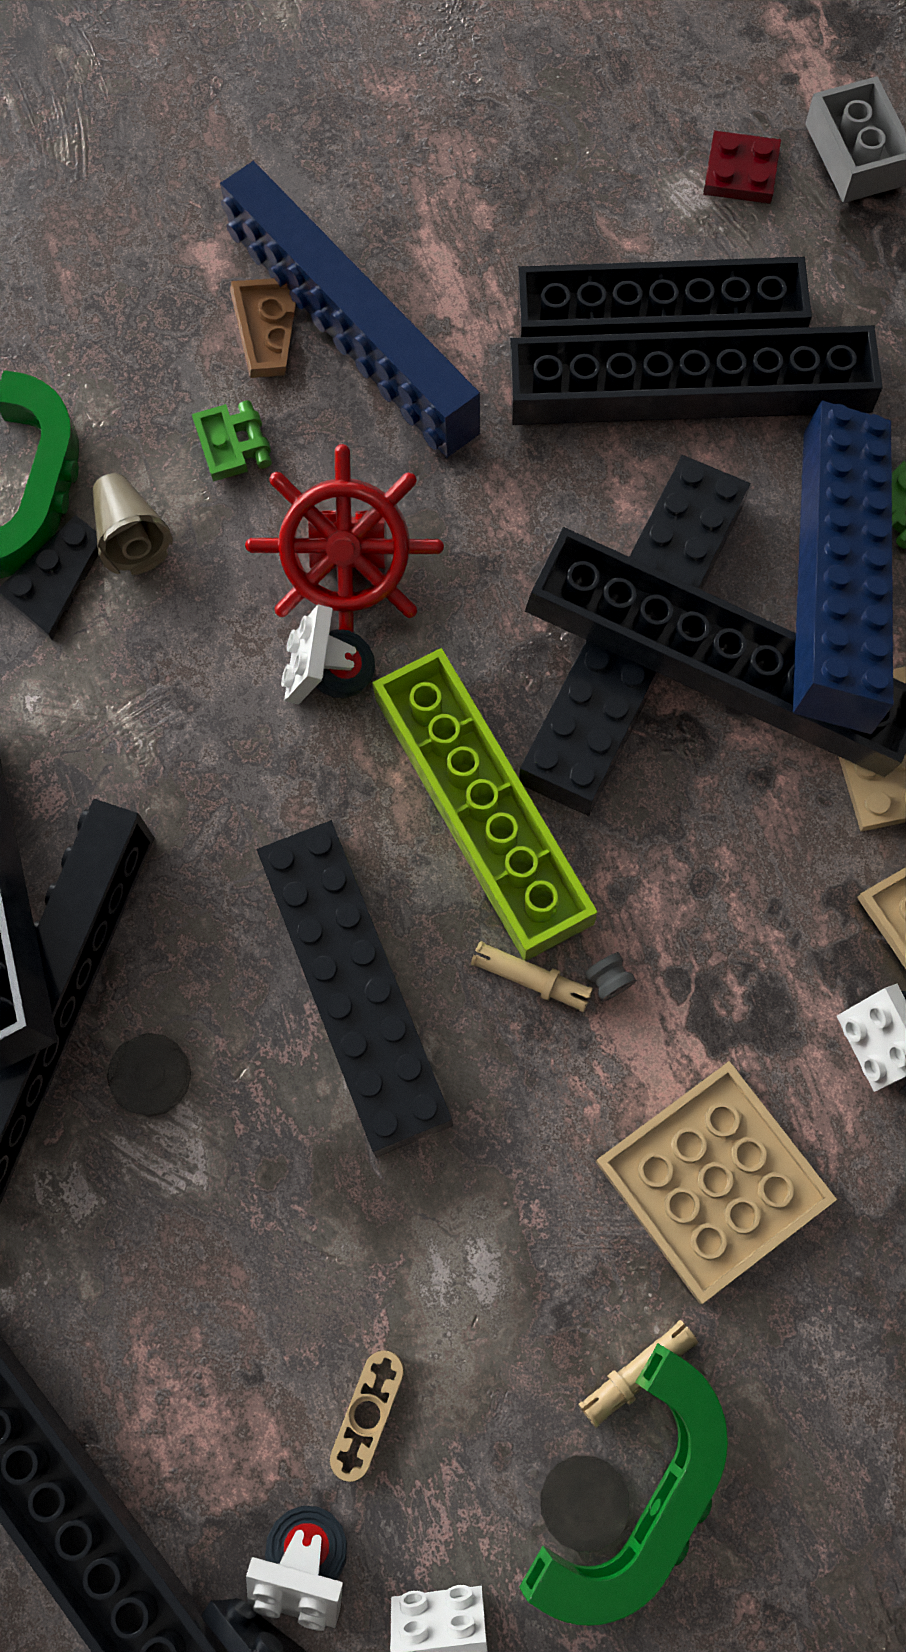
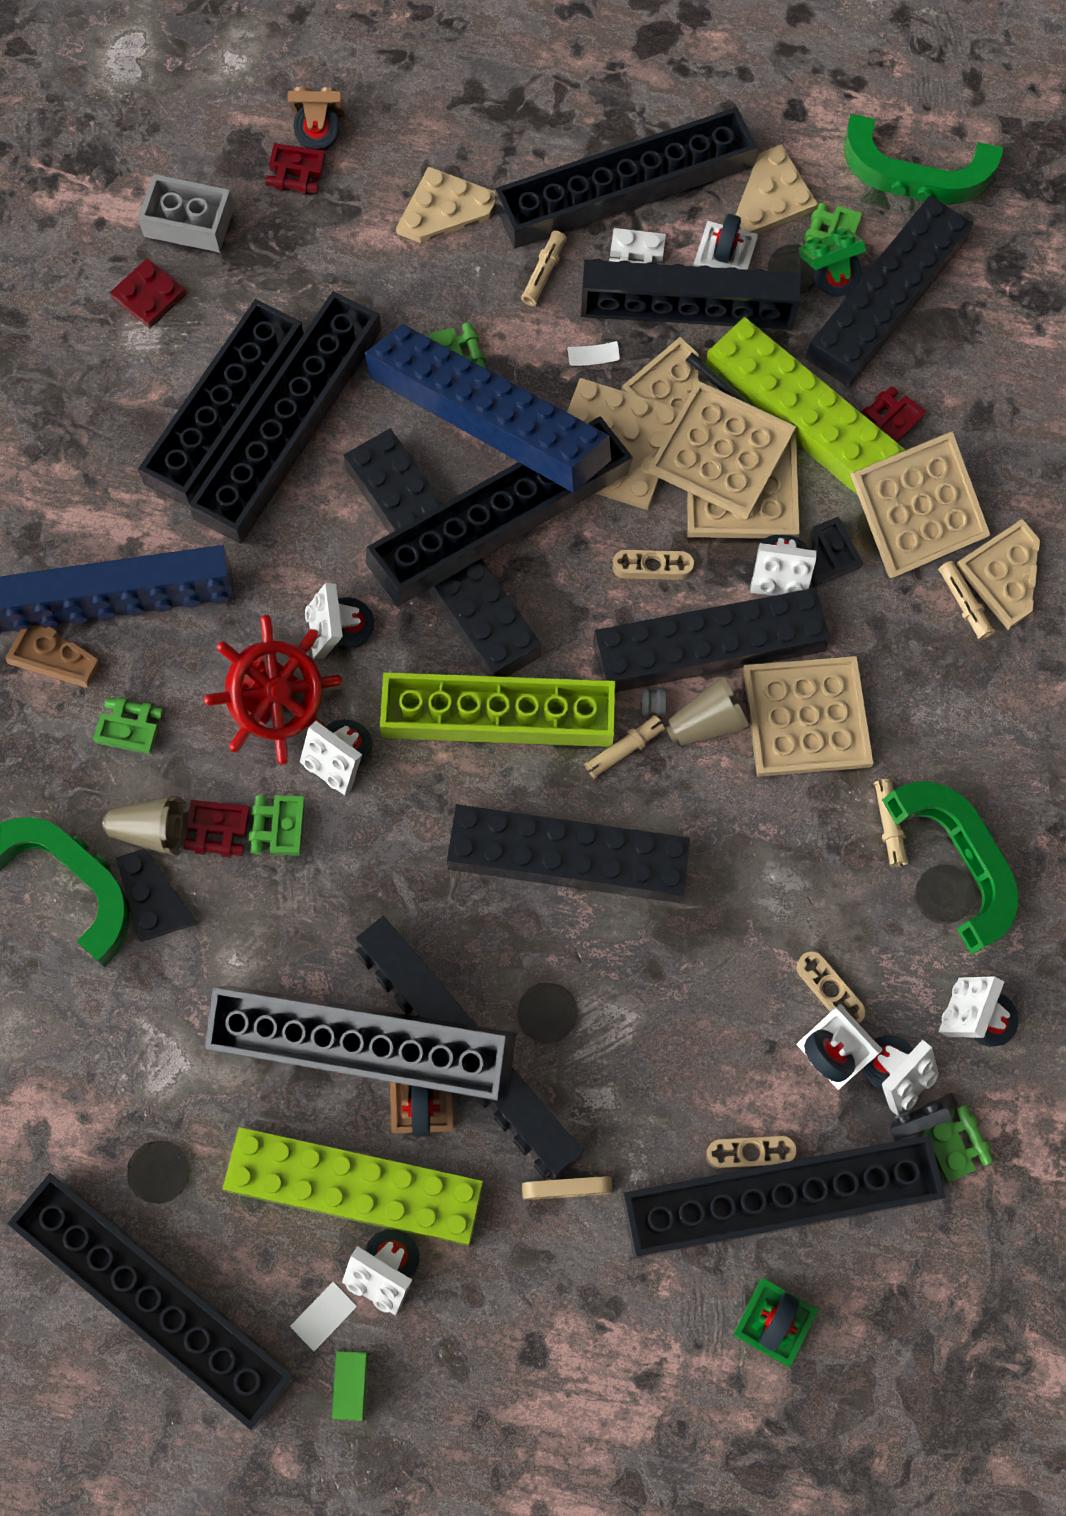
camera: 65 degrees left, 0 degrees up
none -> dark red plate [184,800,250,858]
none -> bright green plate [248,795,305,856]
none -> white plate [305,583,374,659]
none -> black brick [593,588,830,693]
none -> tan beam [612,550,694,580]
none -> dark tan cone [666,677,749,746]
none -> tan beam [706,1136,796,1169]
none -> plate [796,1004,882,1090]

